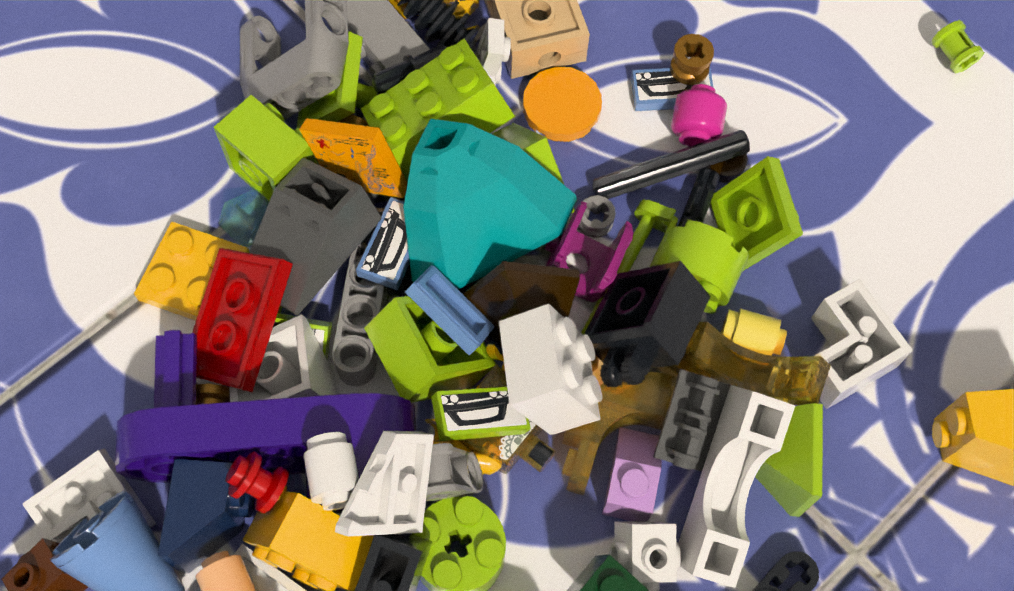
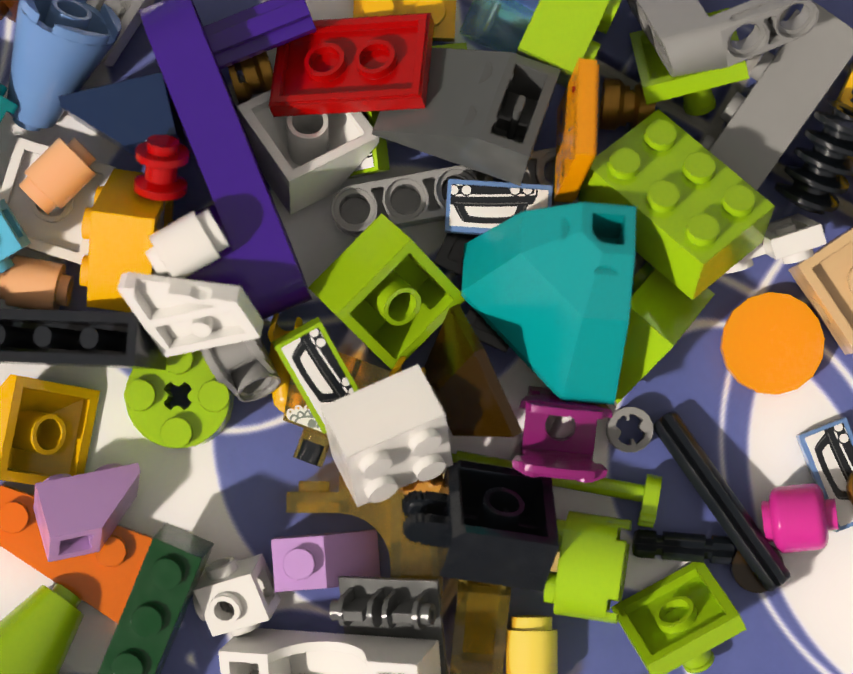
camera: 75 degrees right, 20 degrees up
black axle [372,44,447,95] -> none
medium blue tile [405,265,494,355] -> none

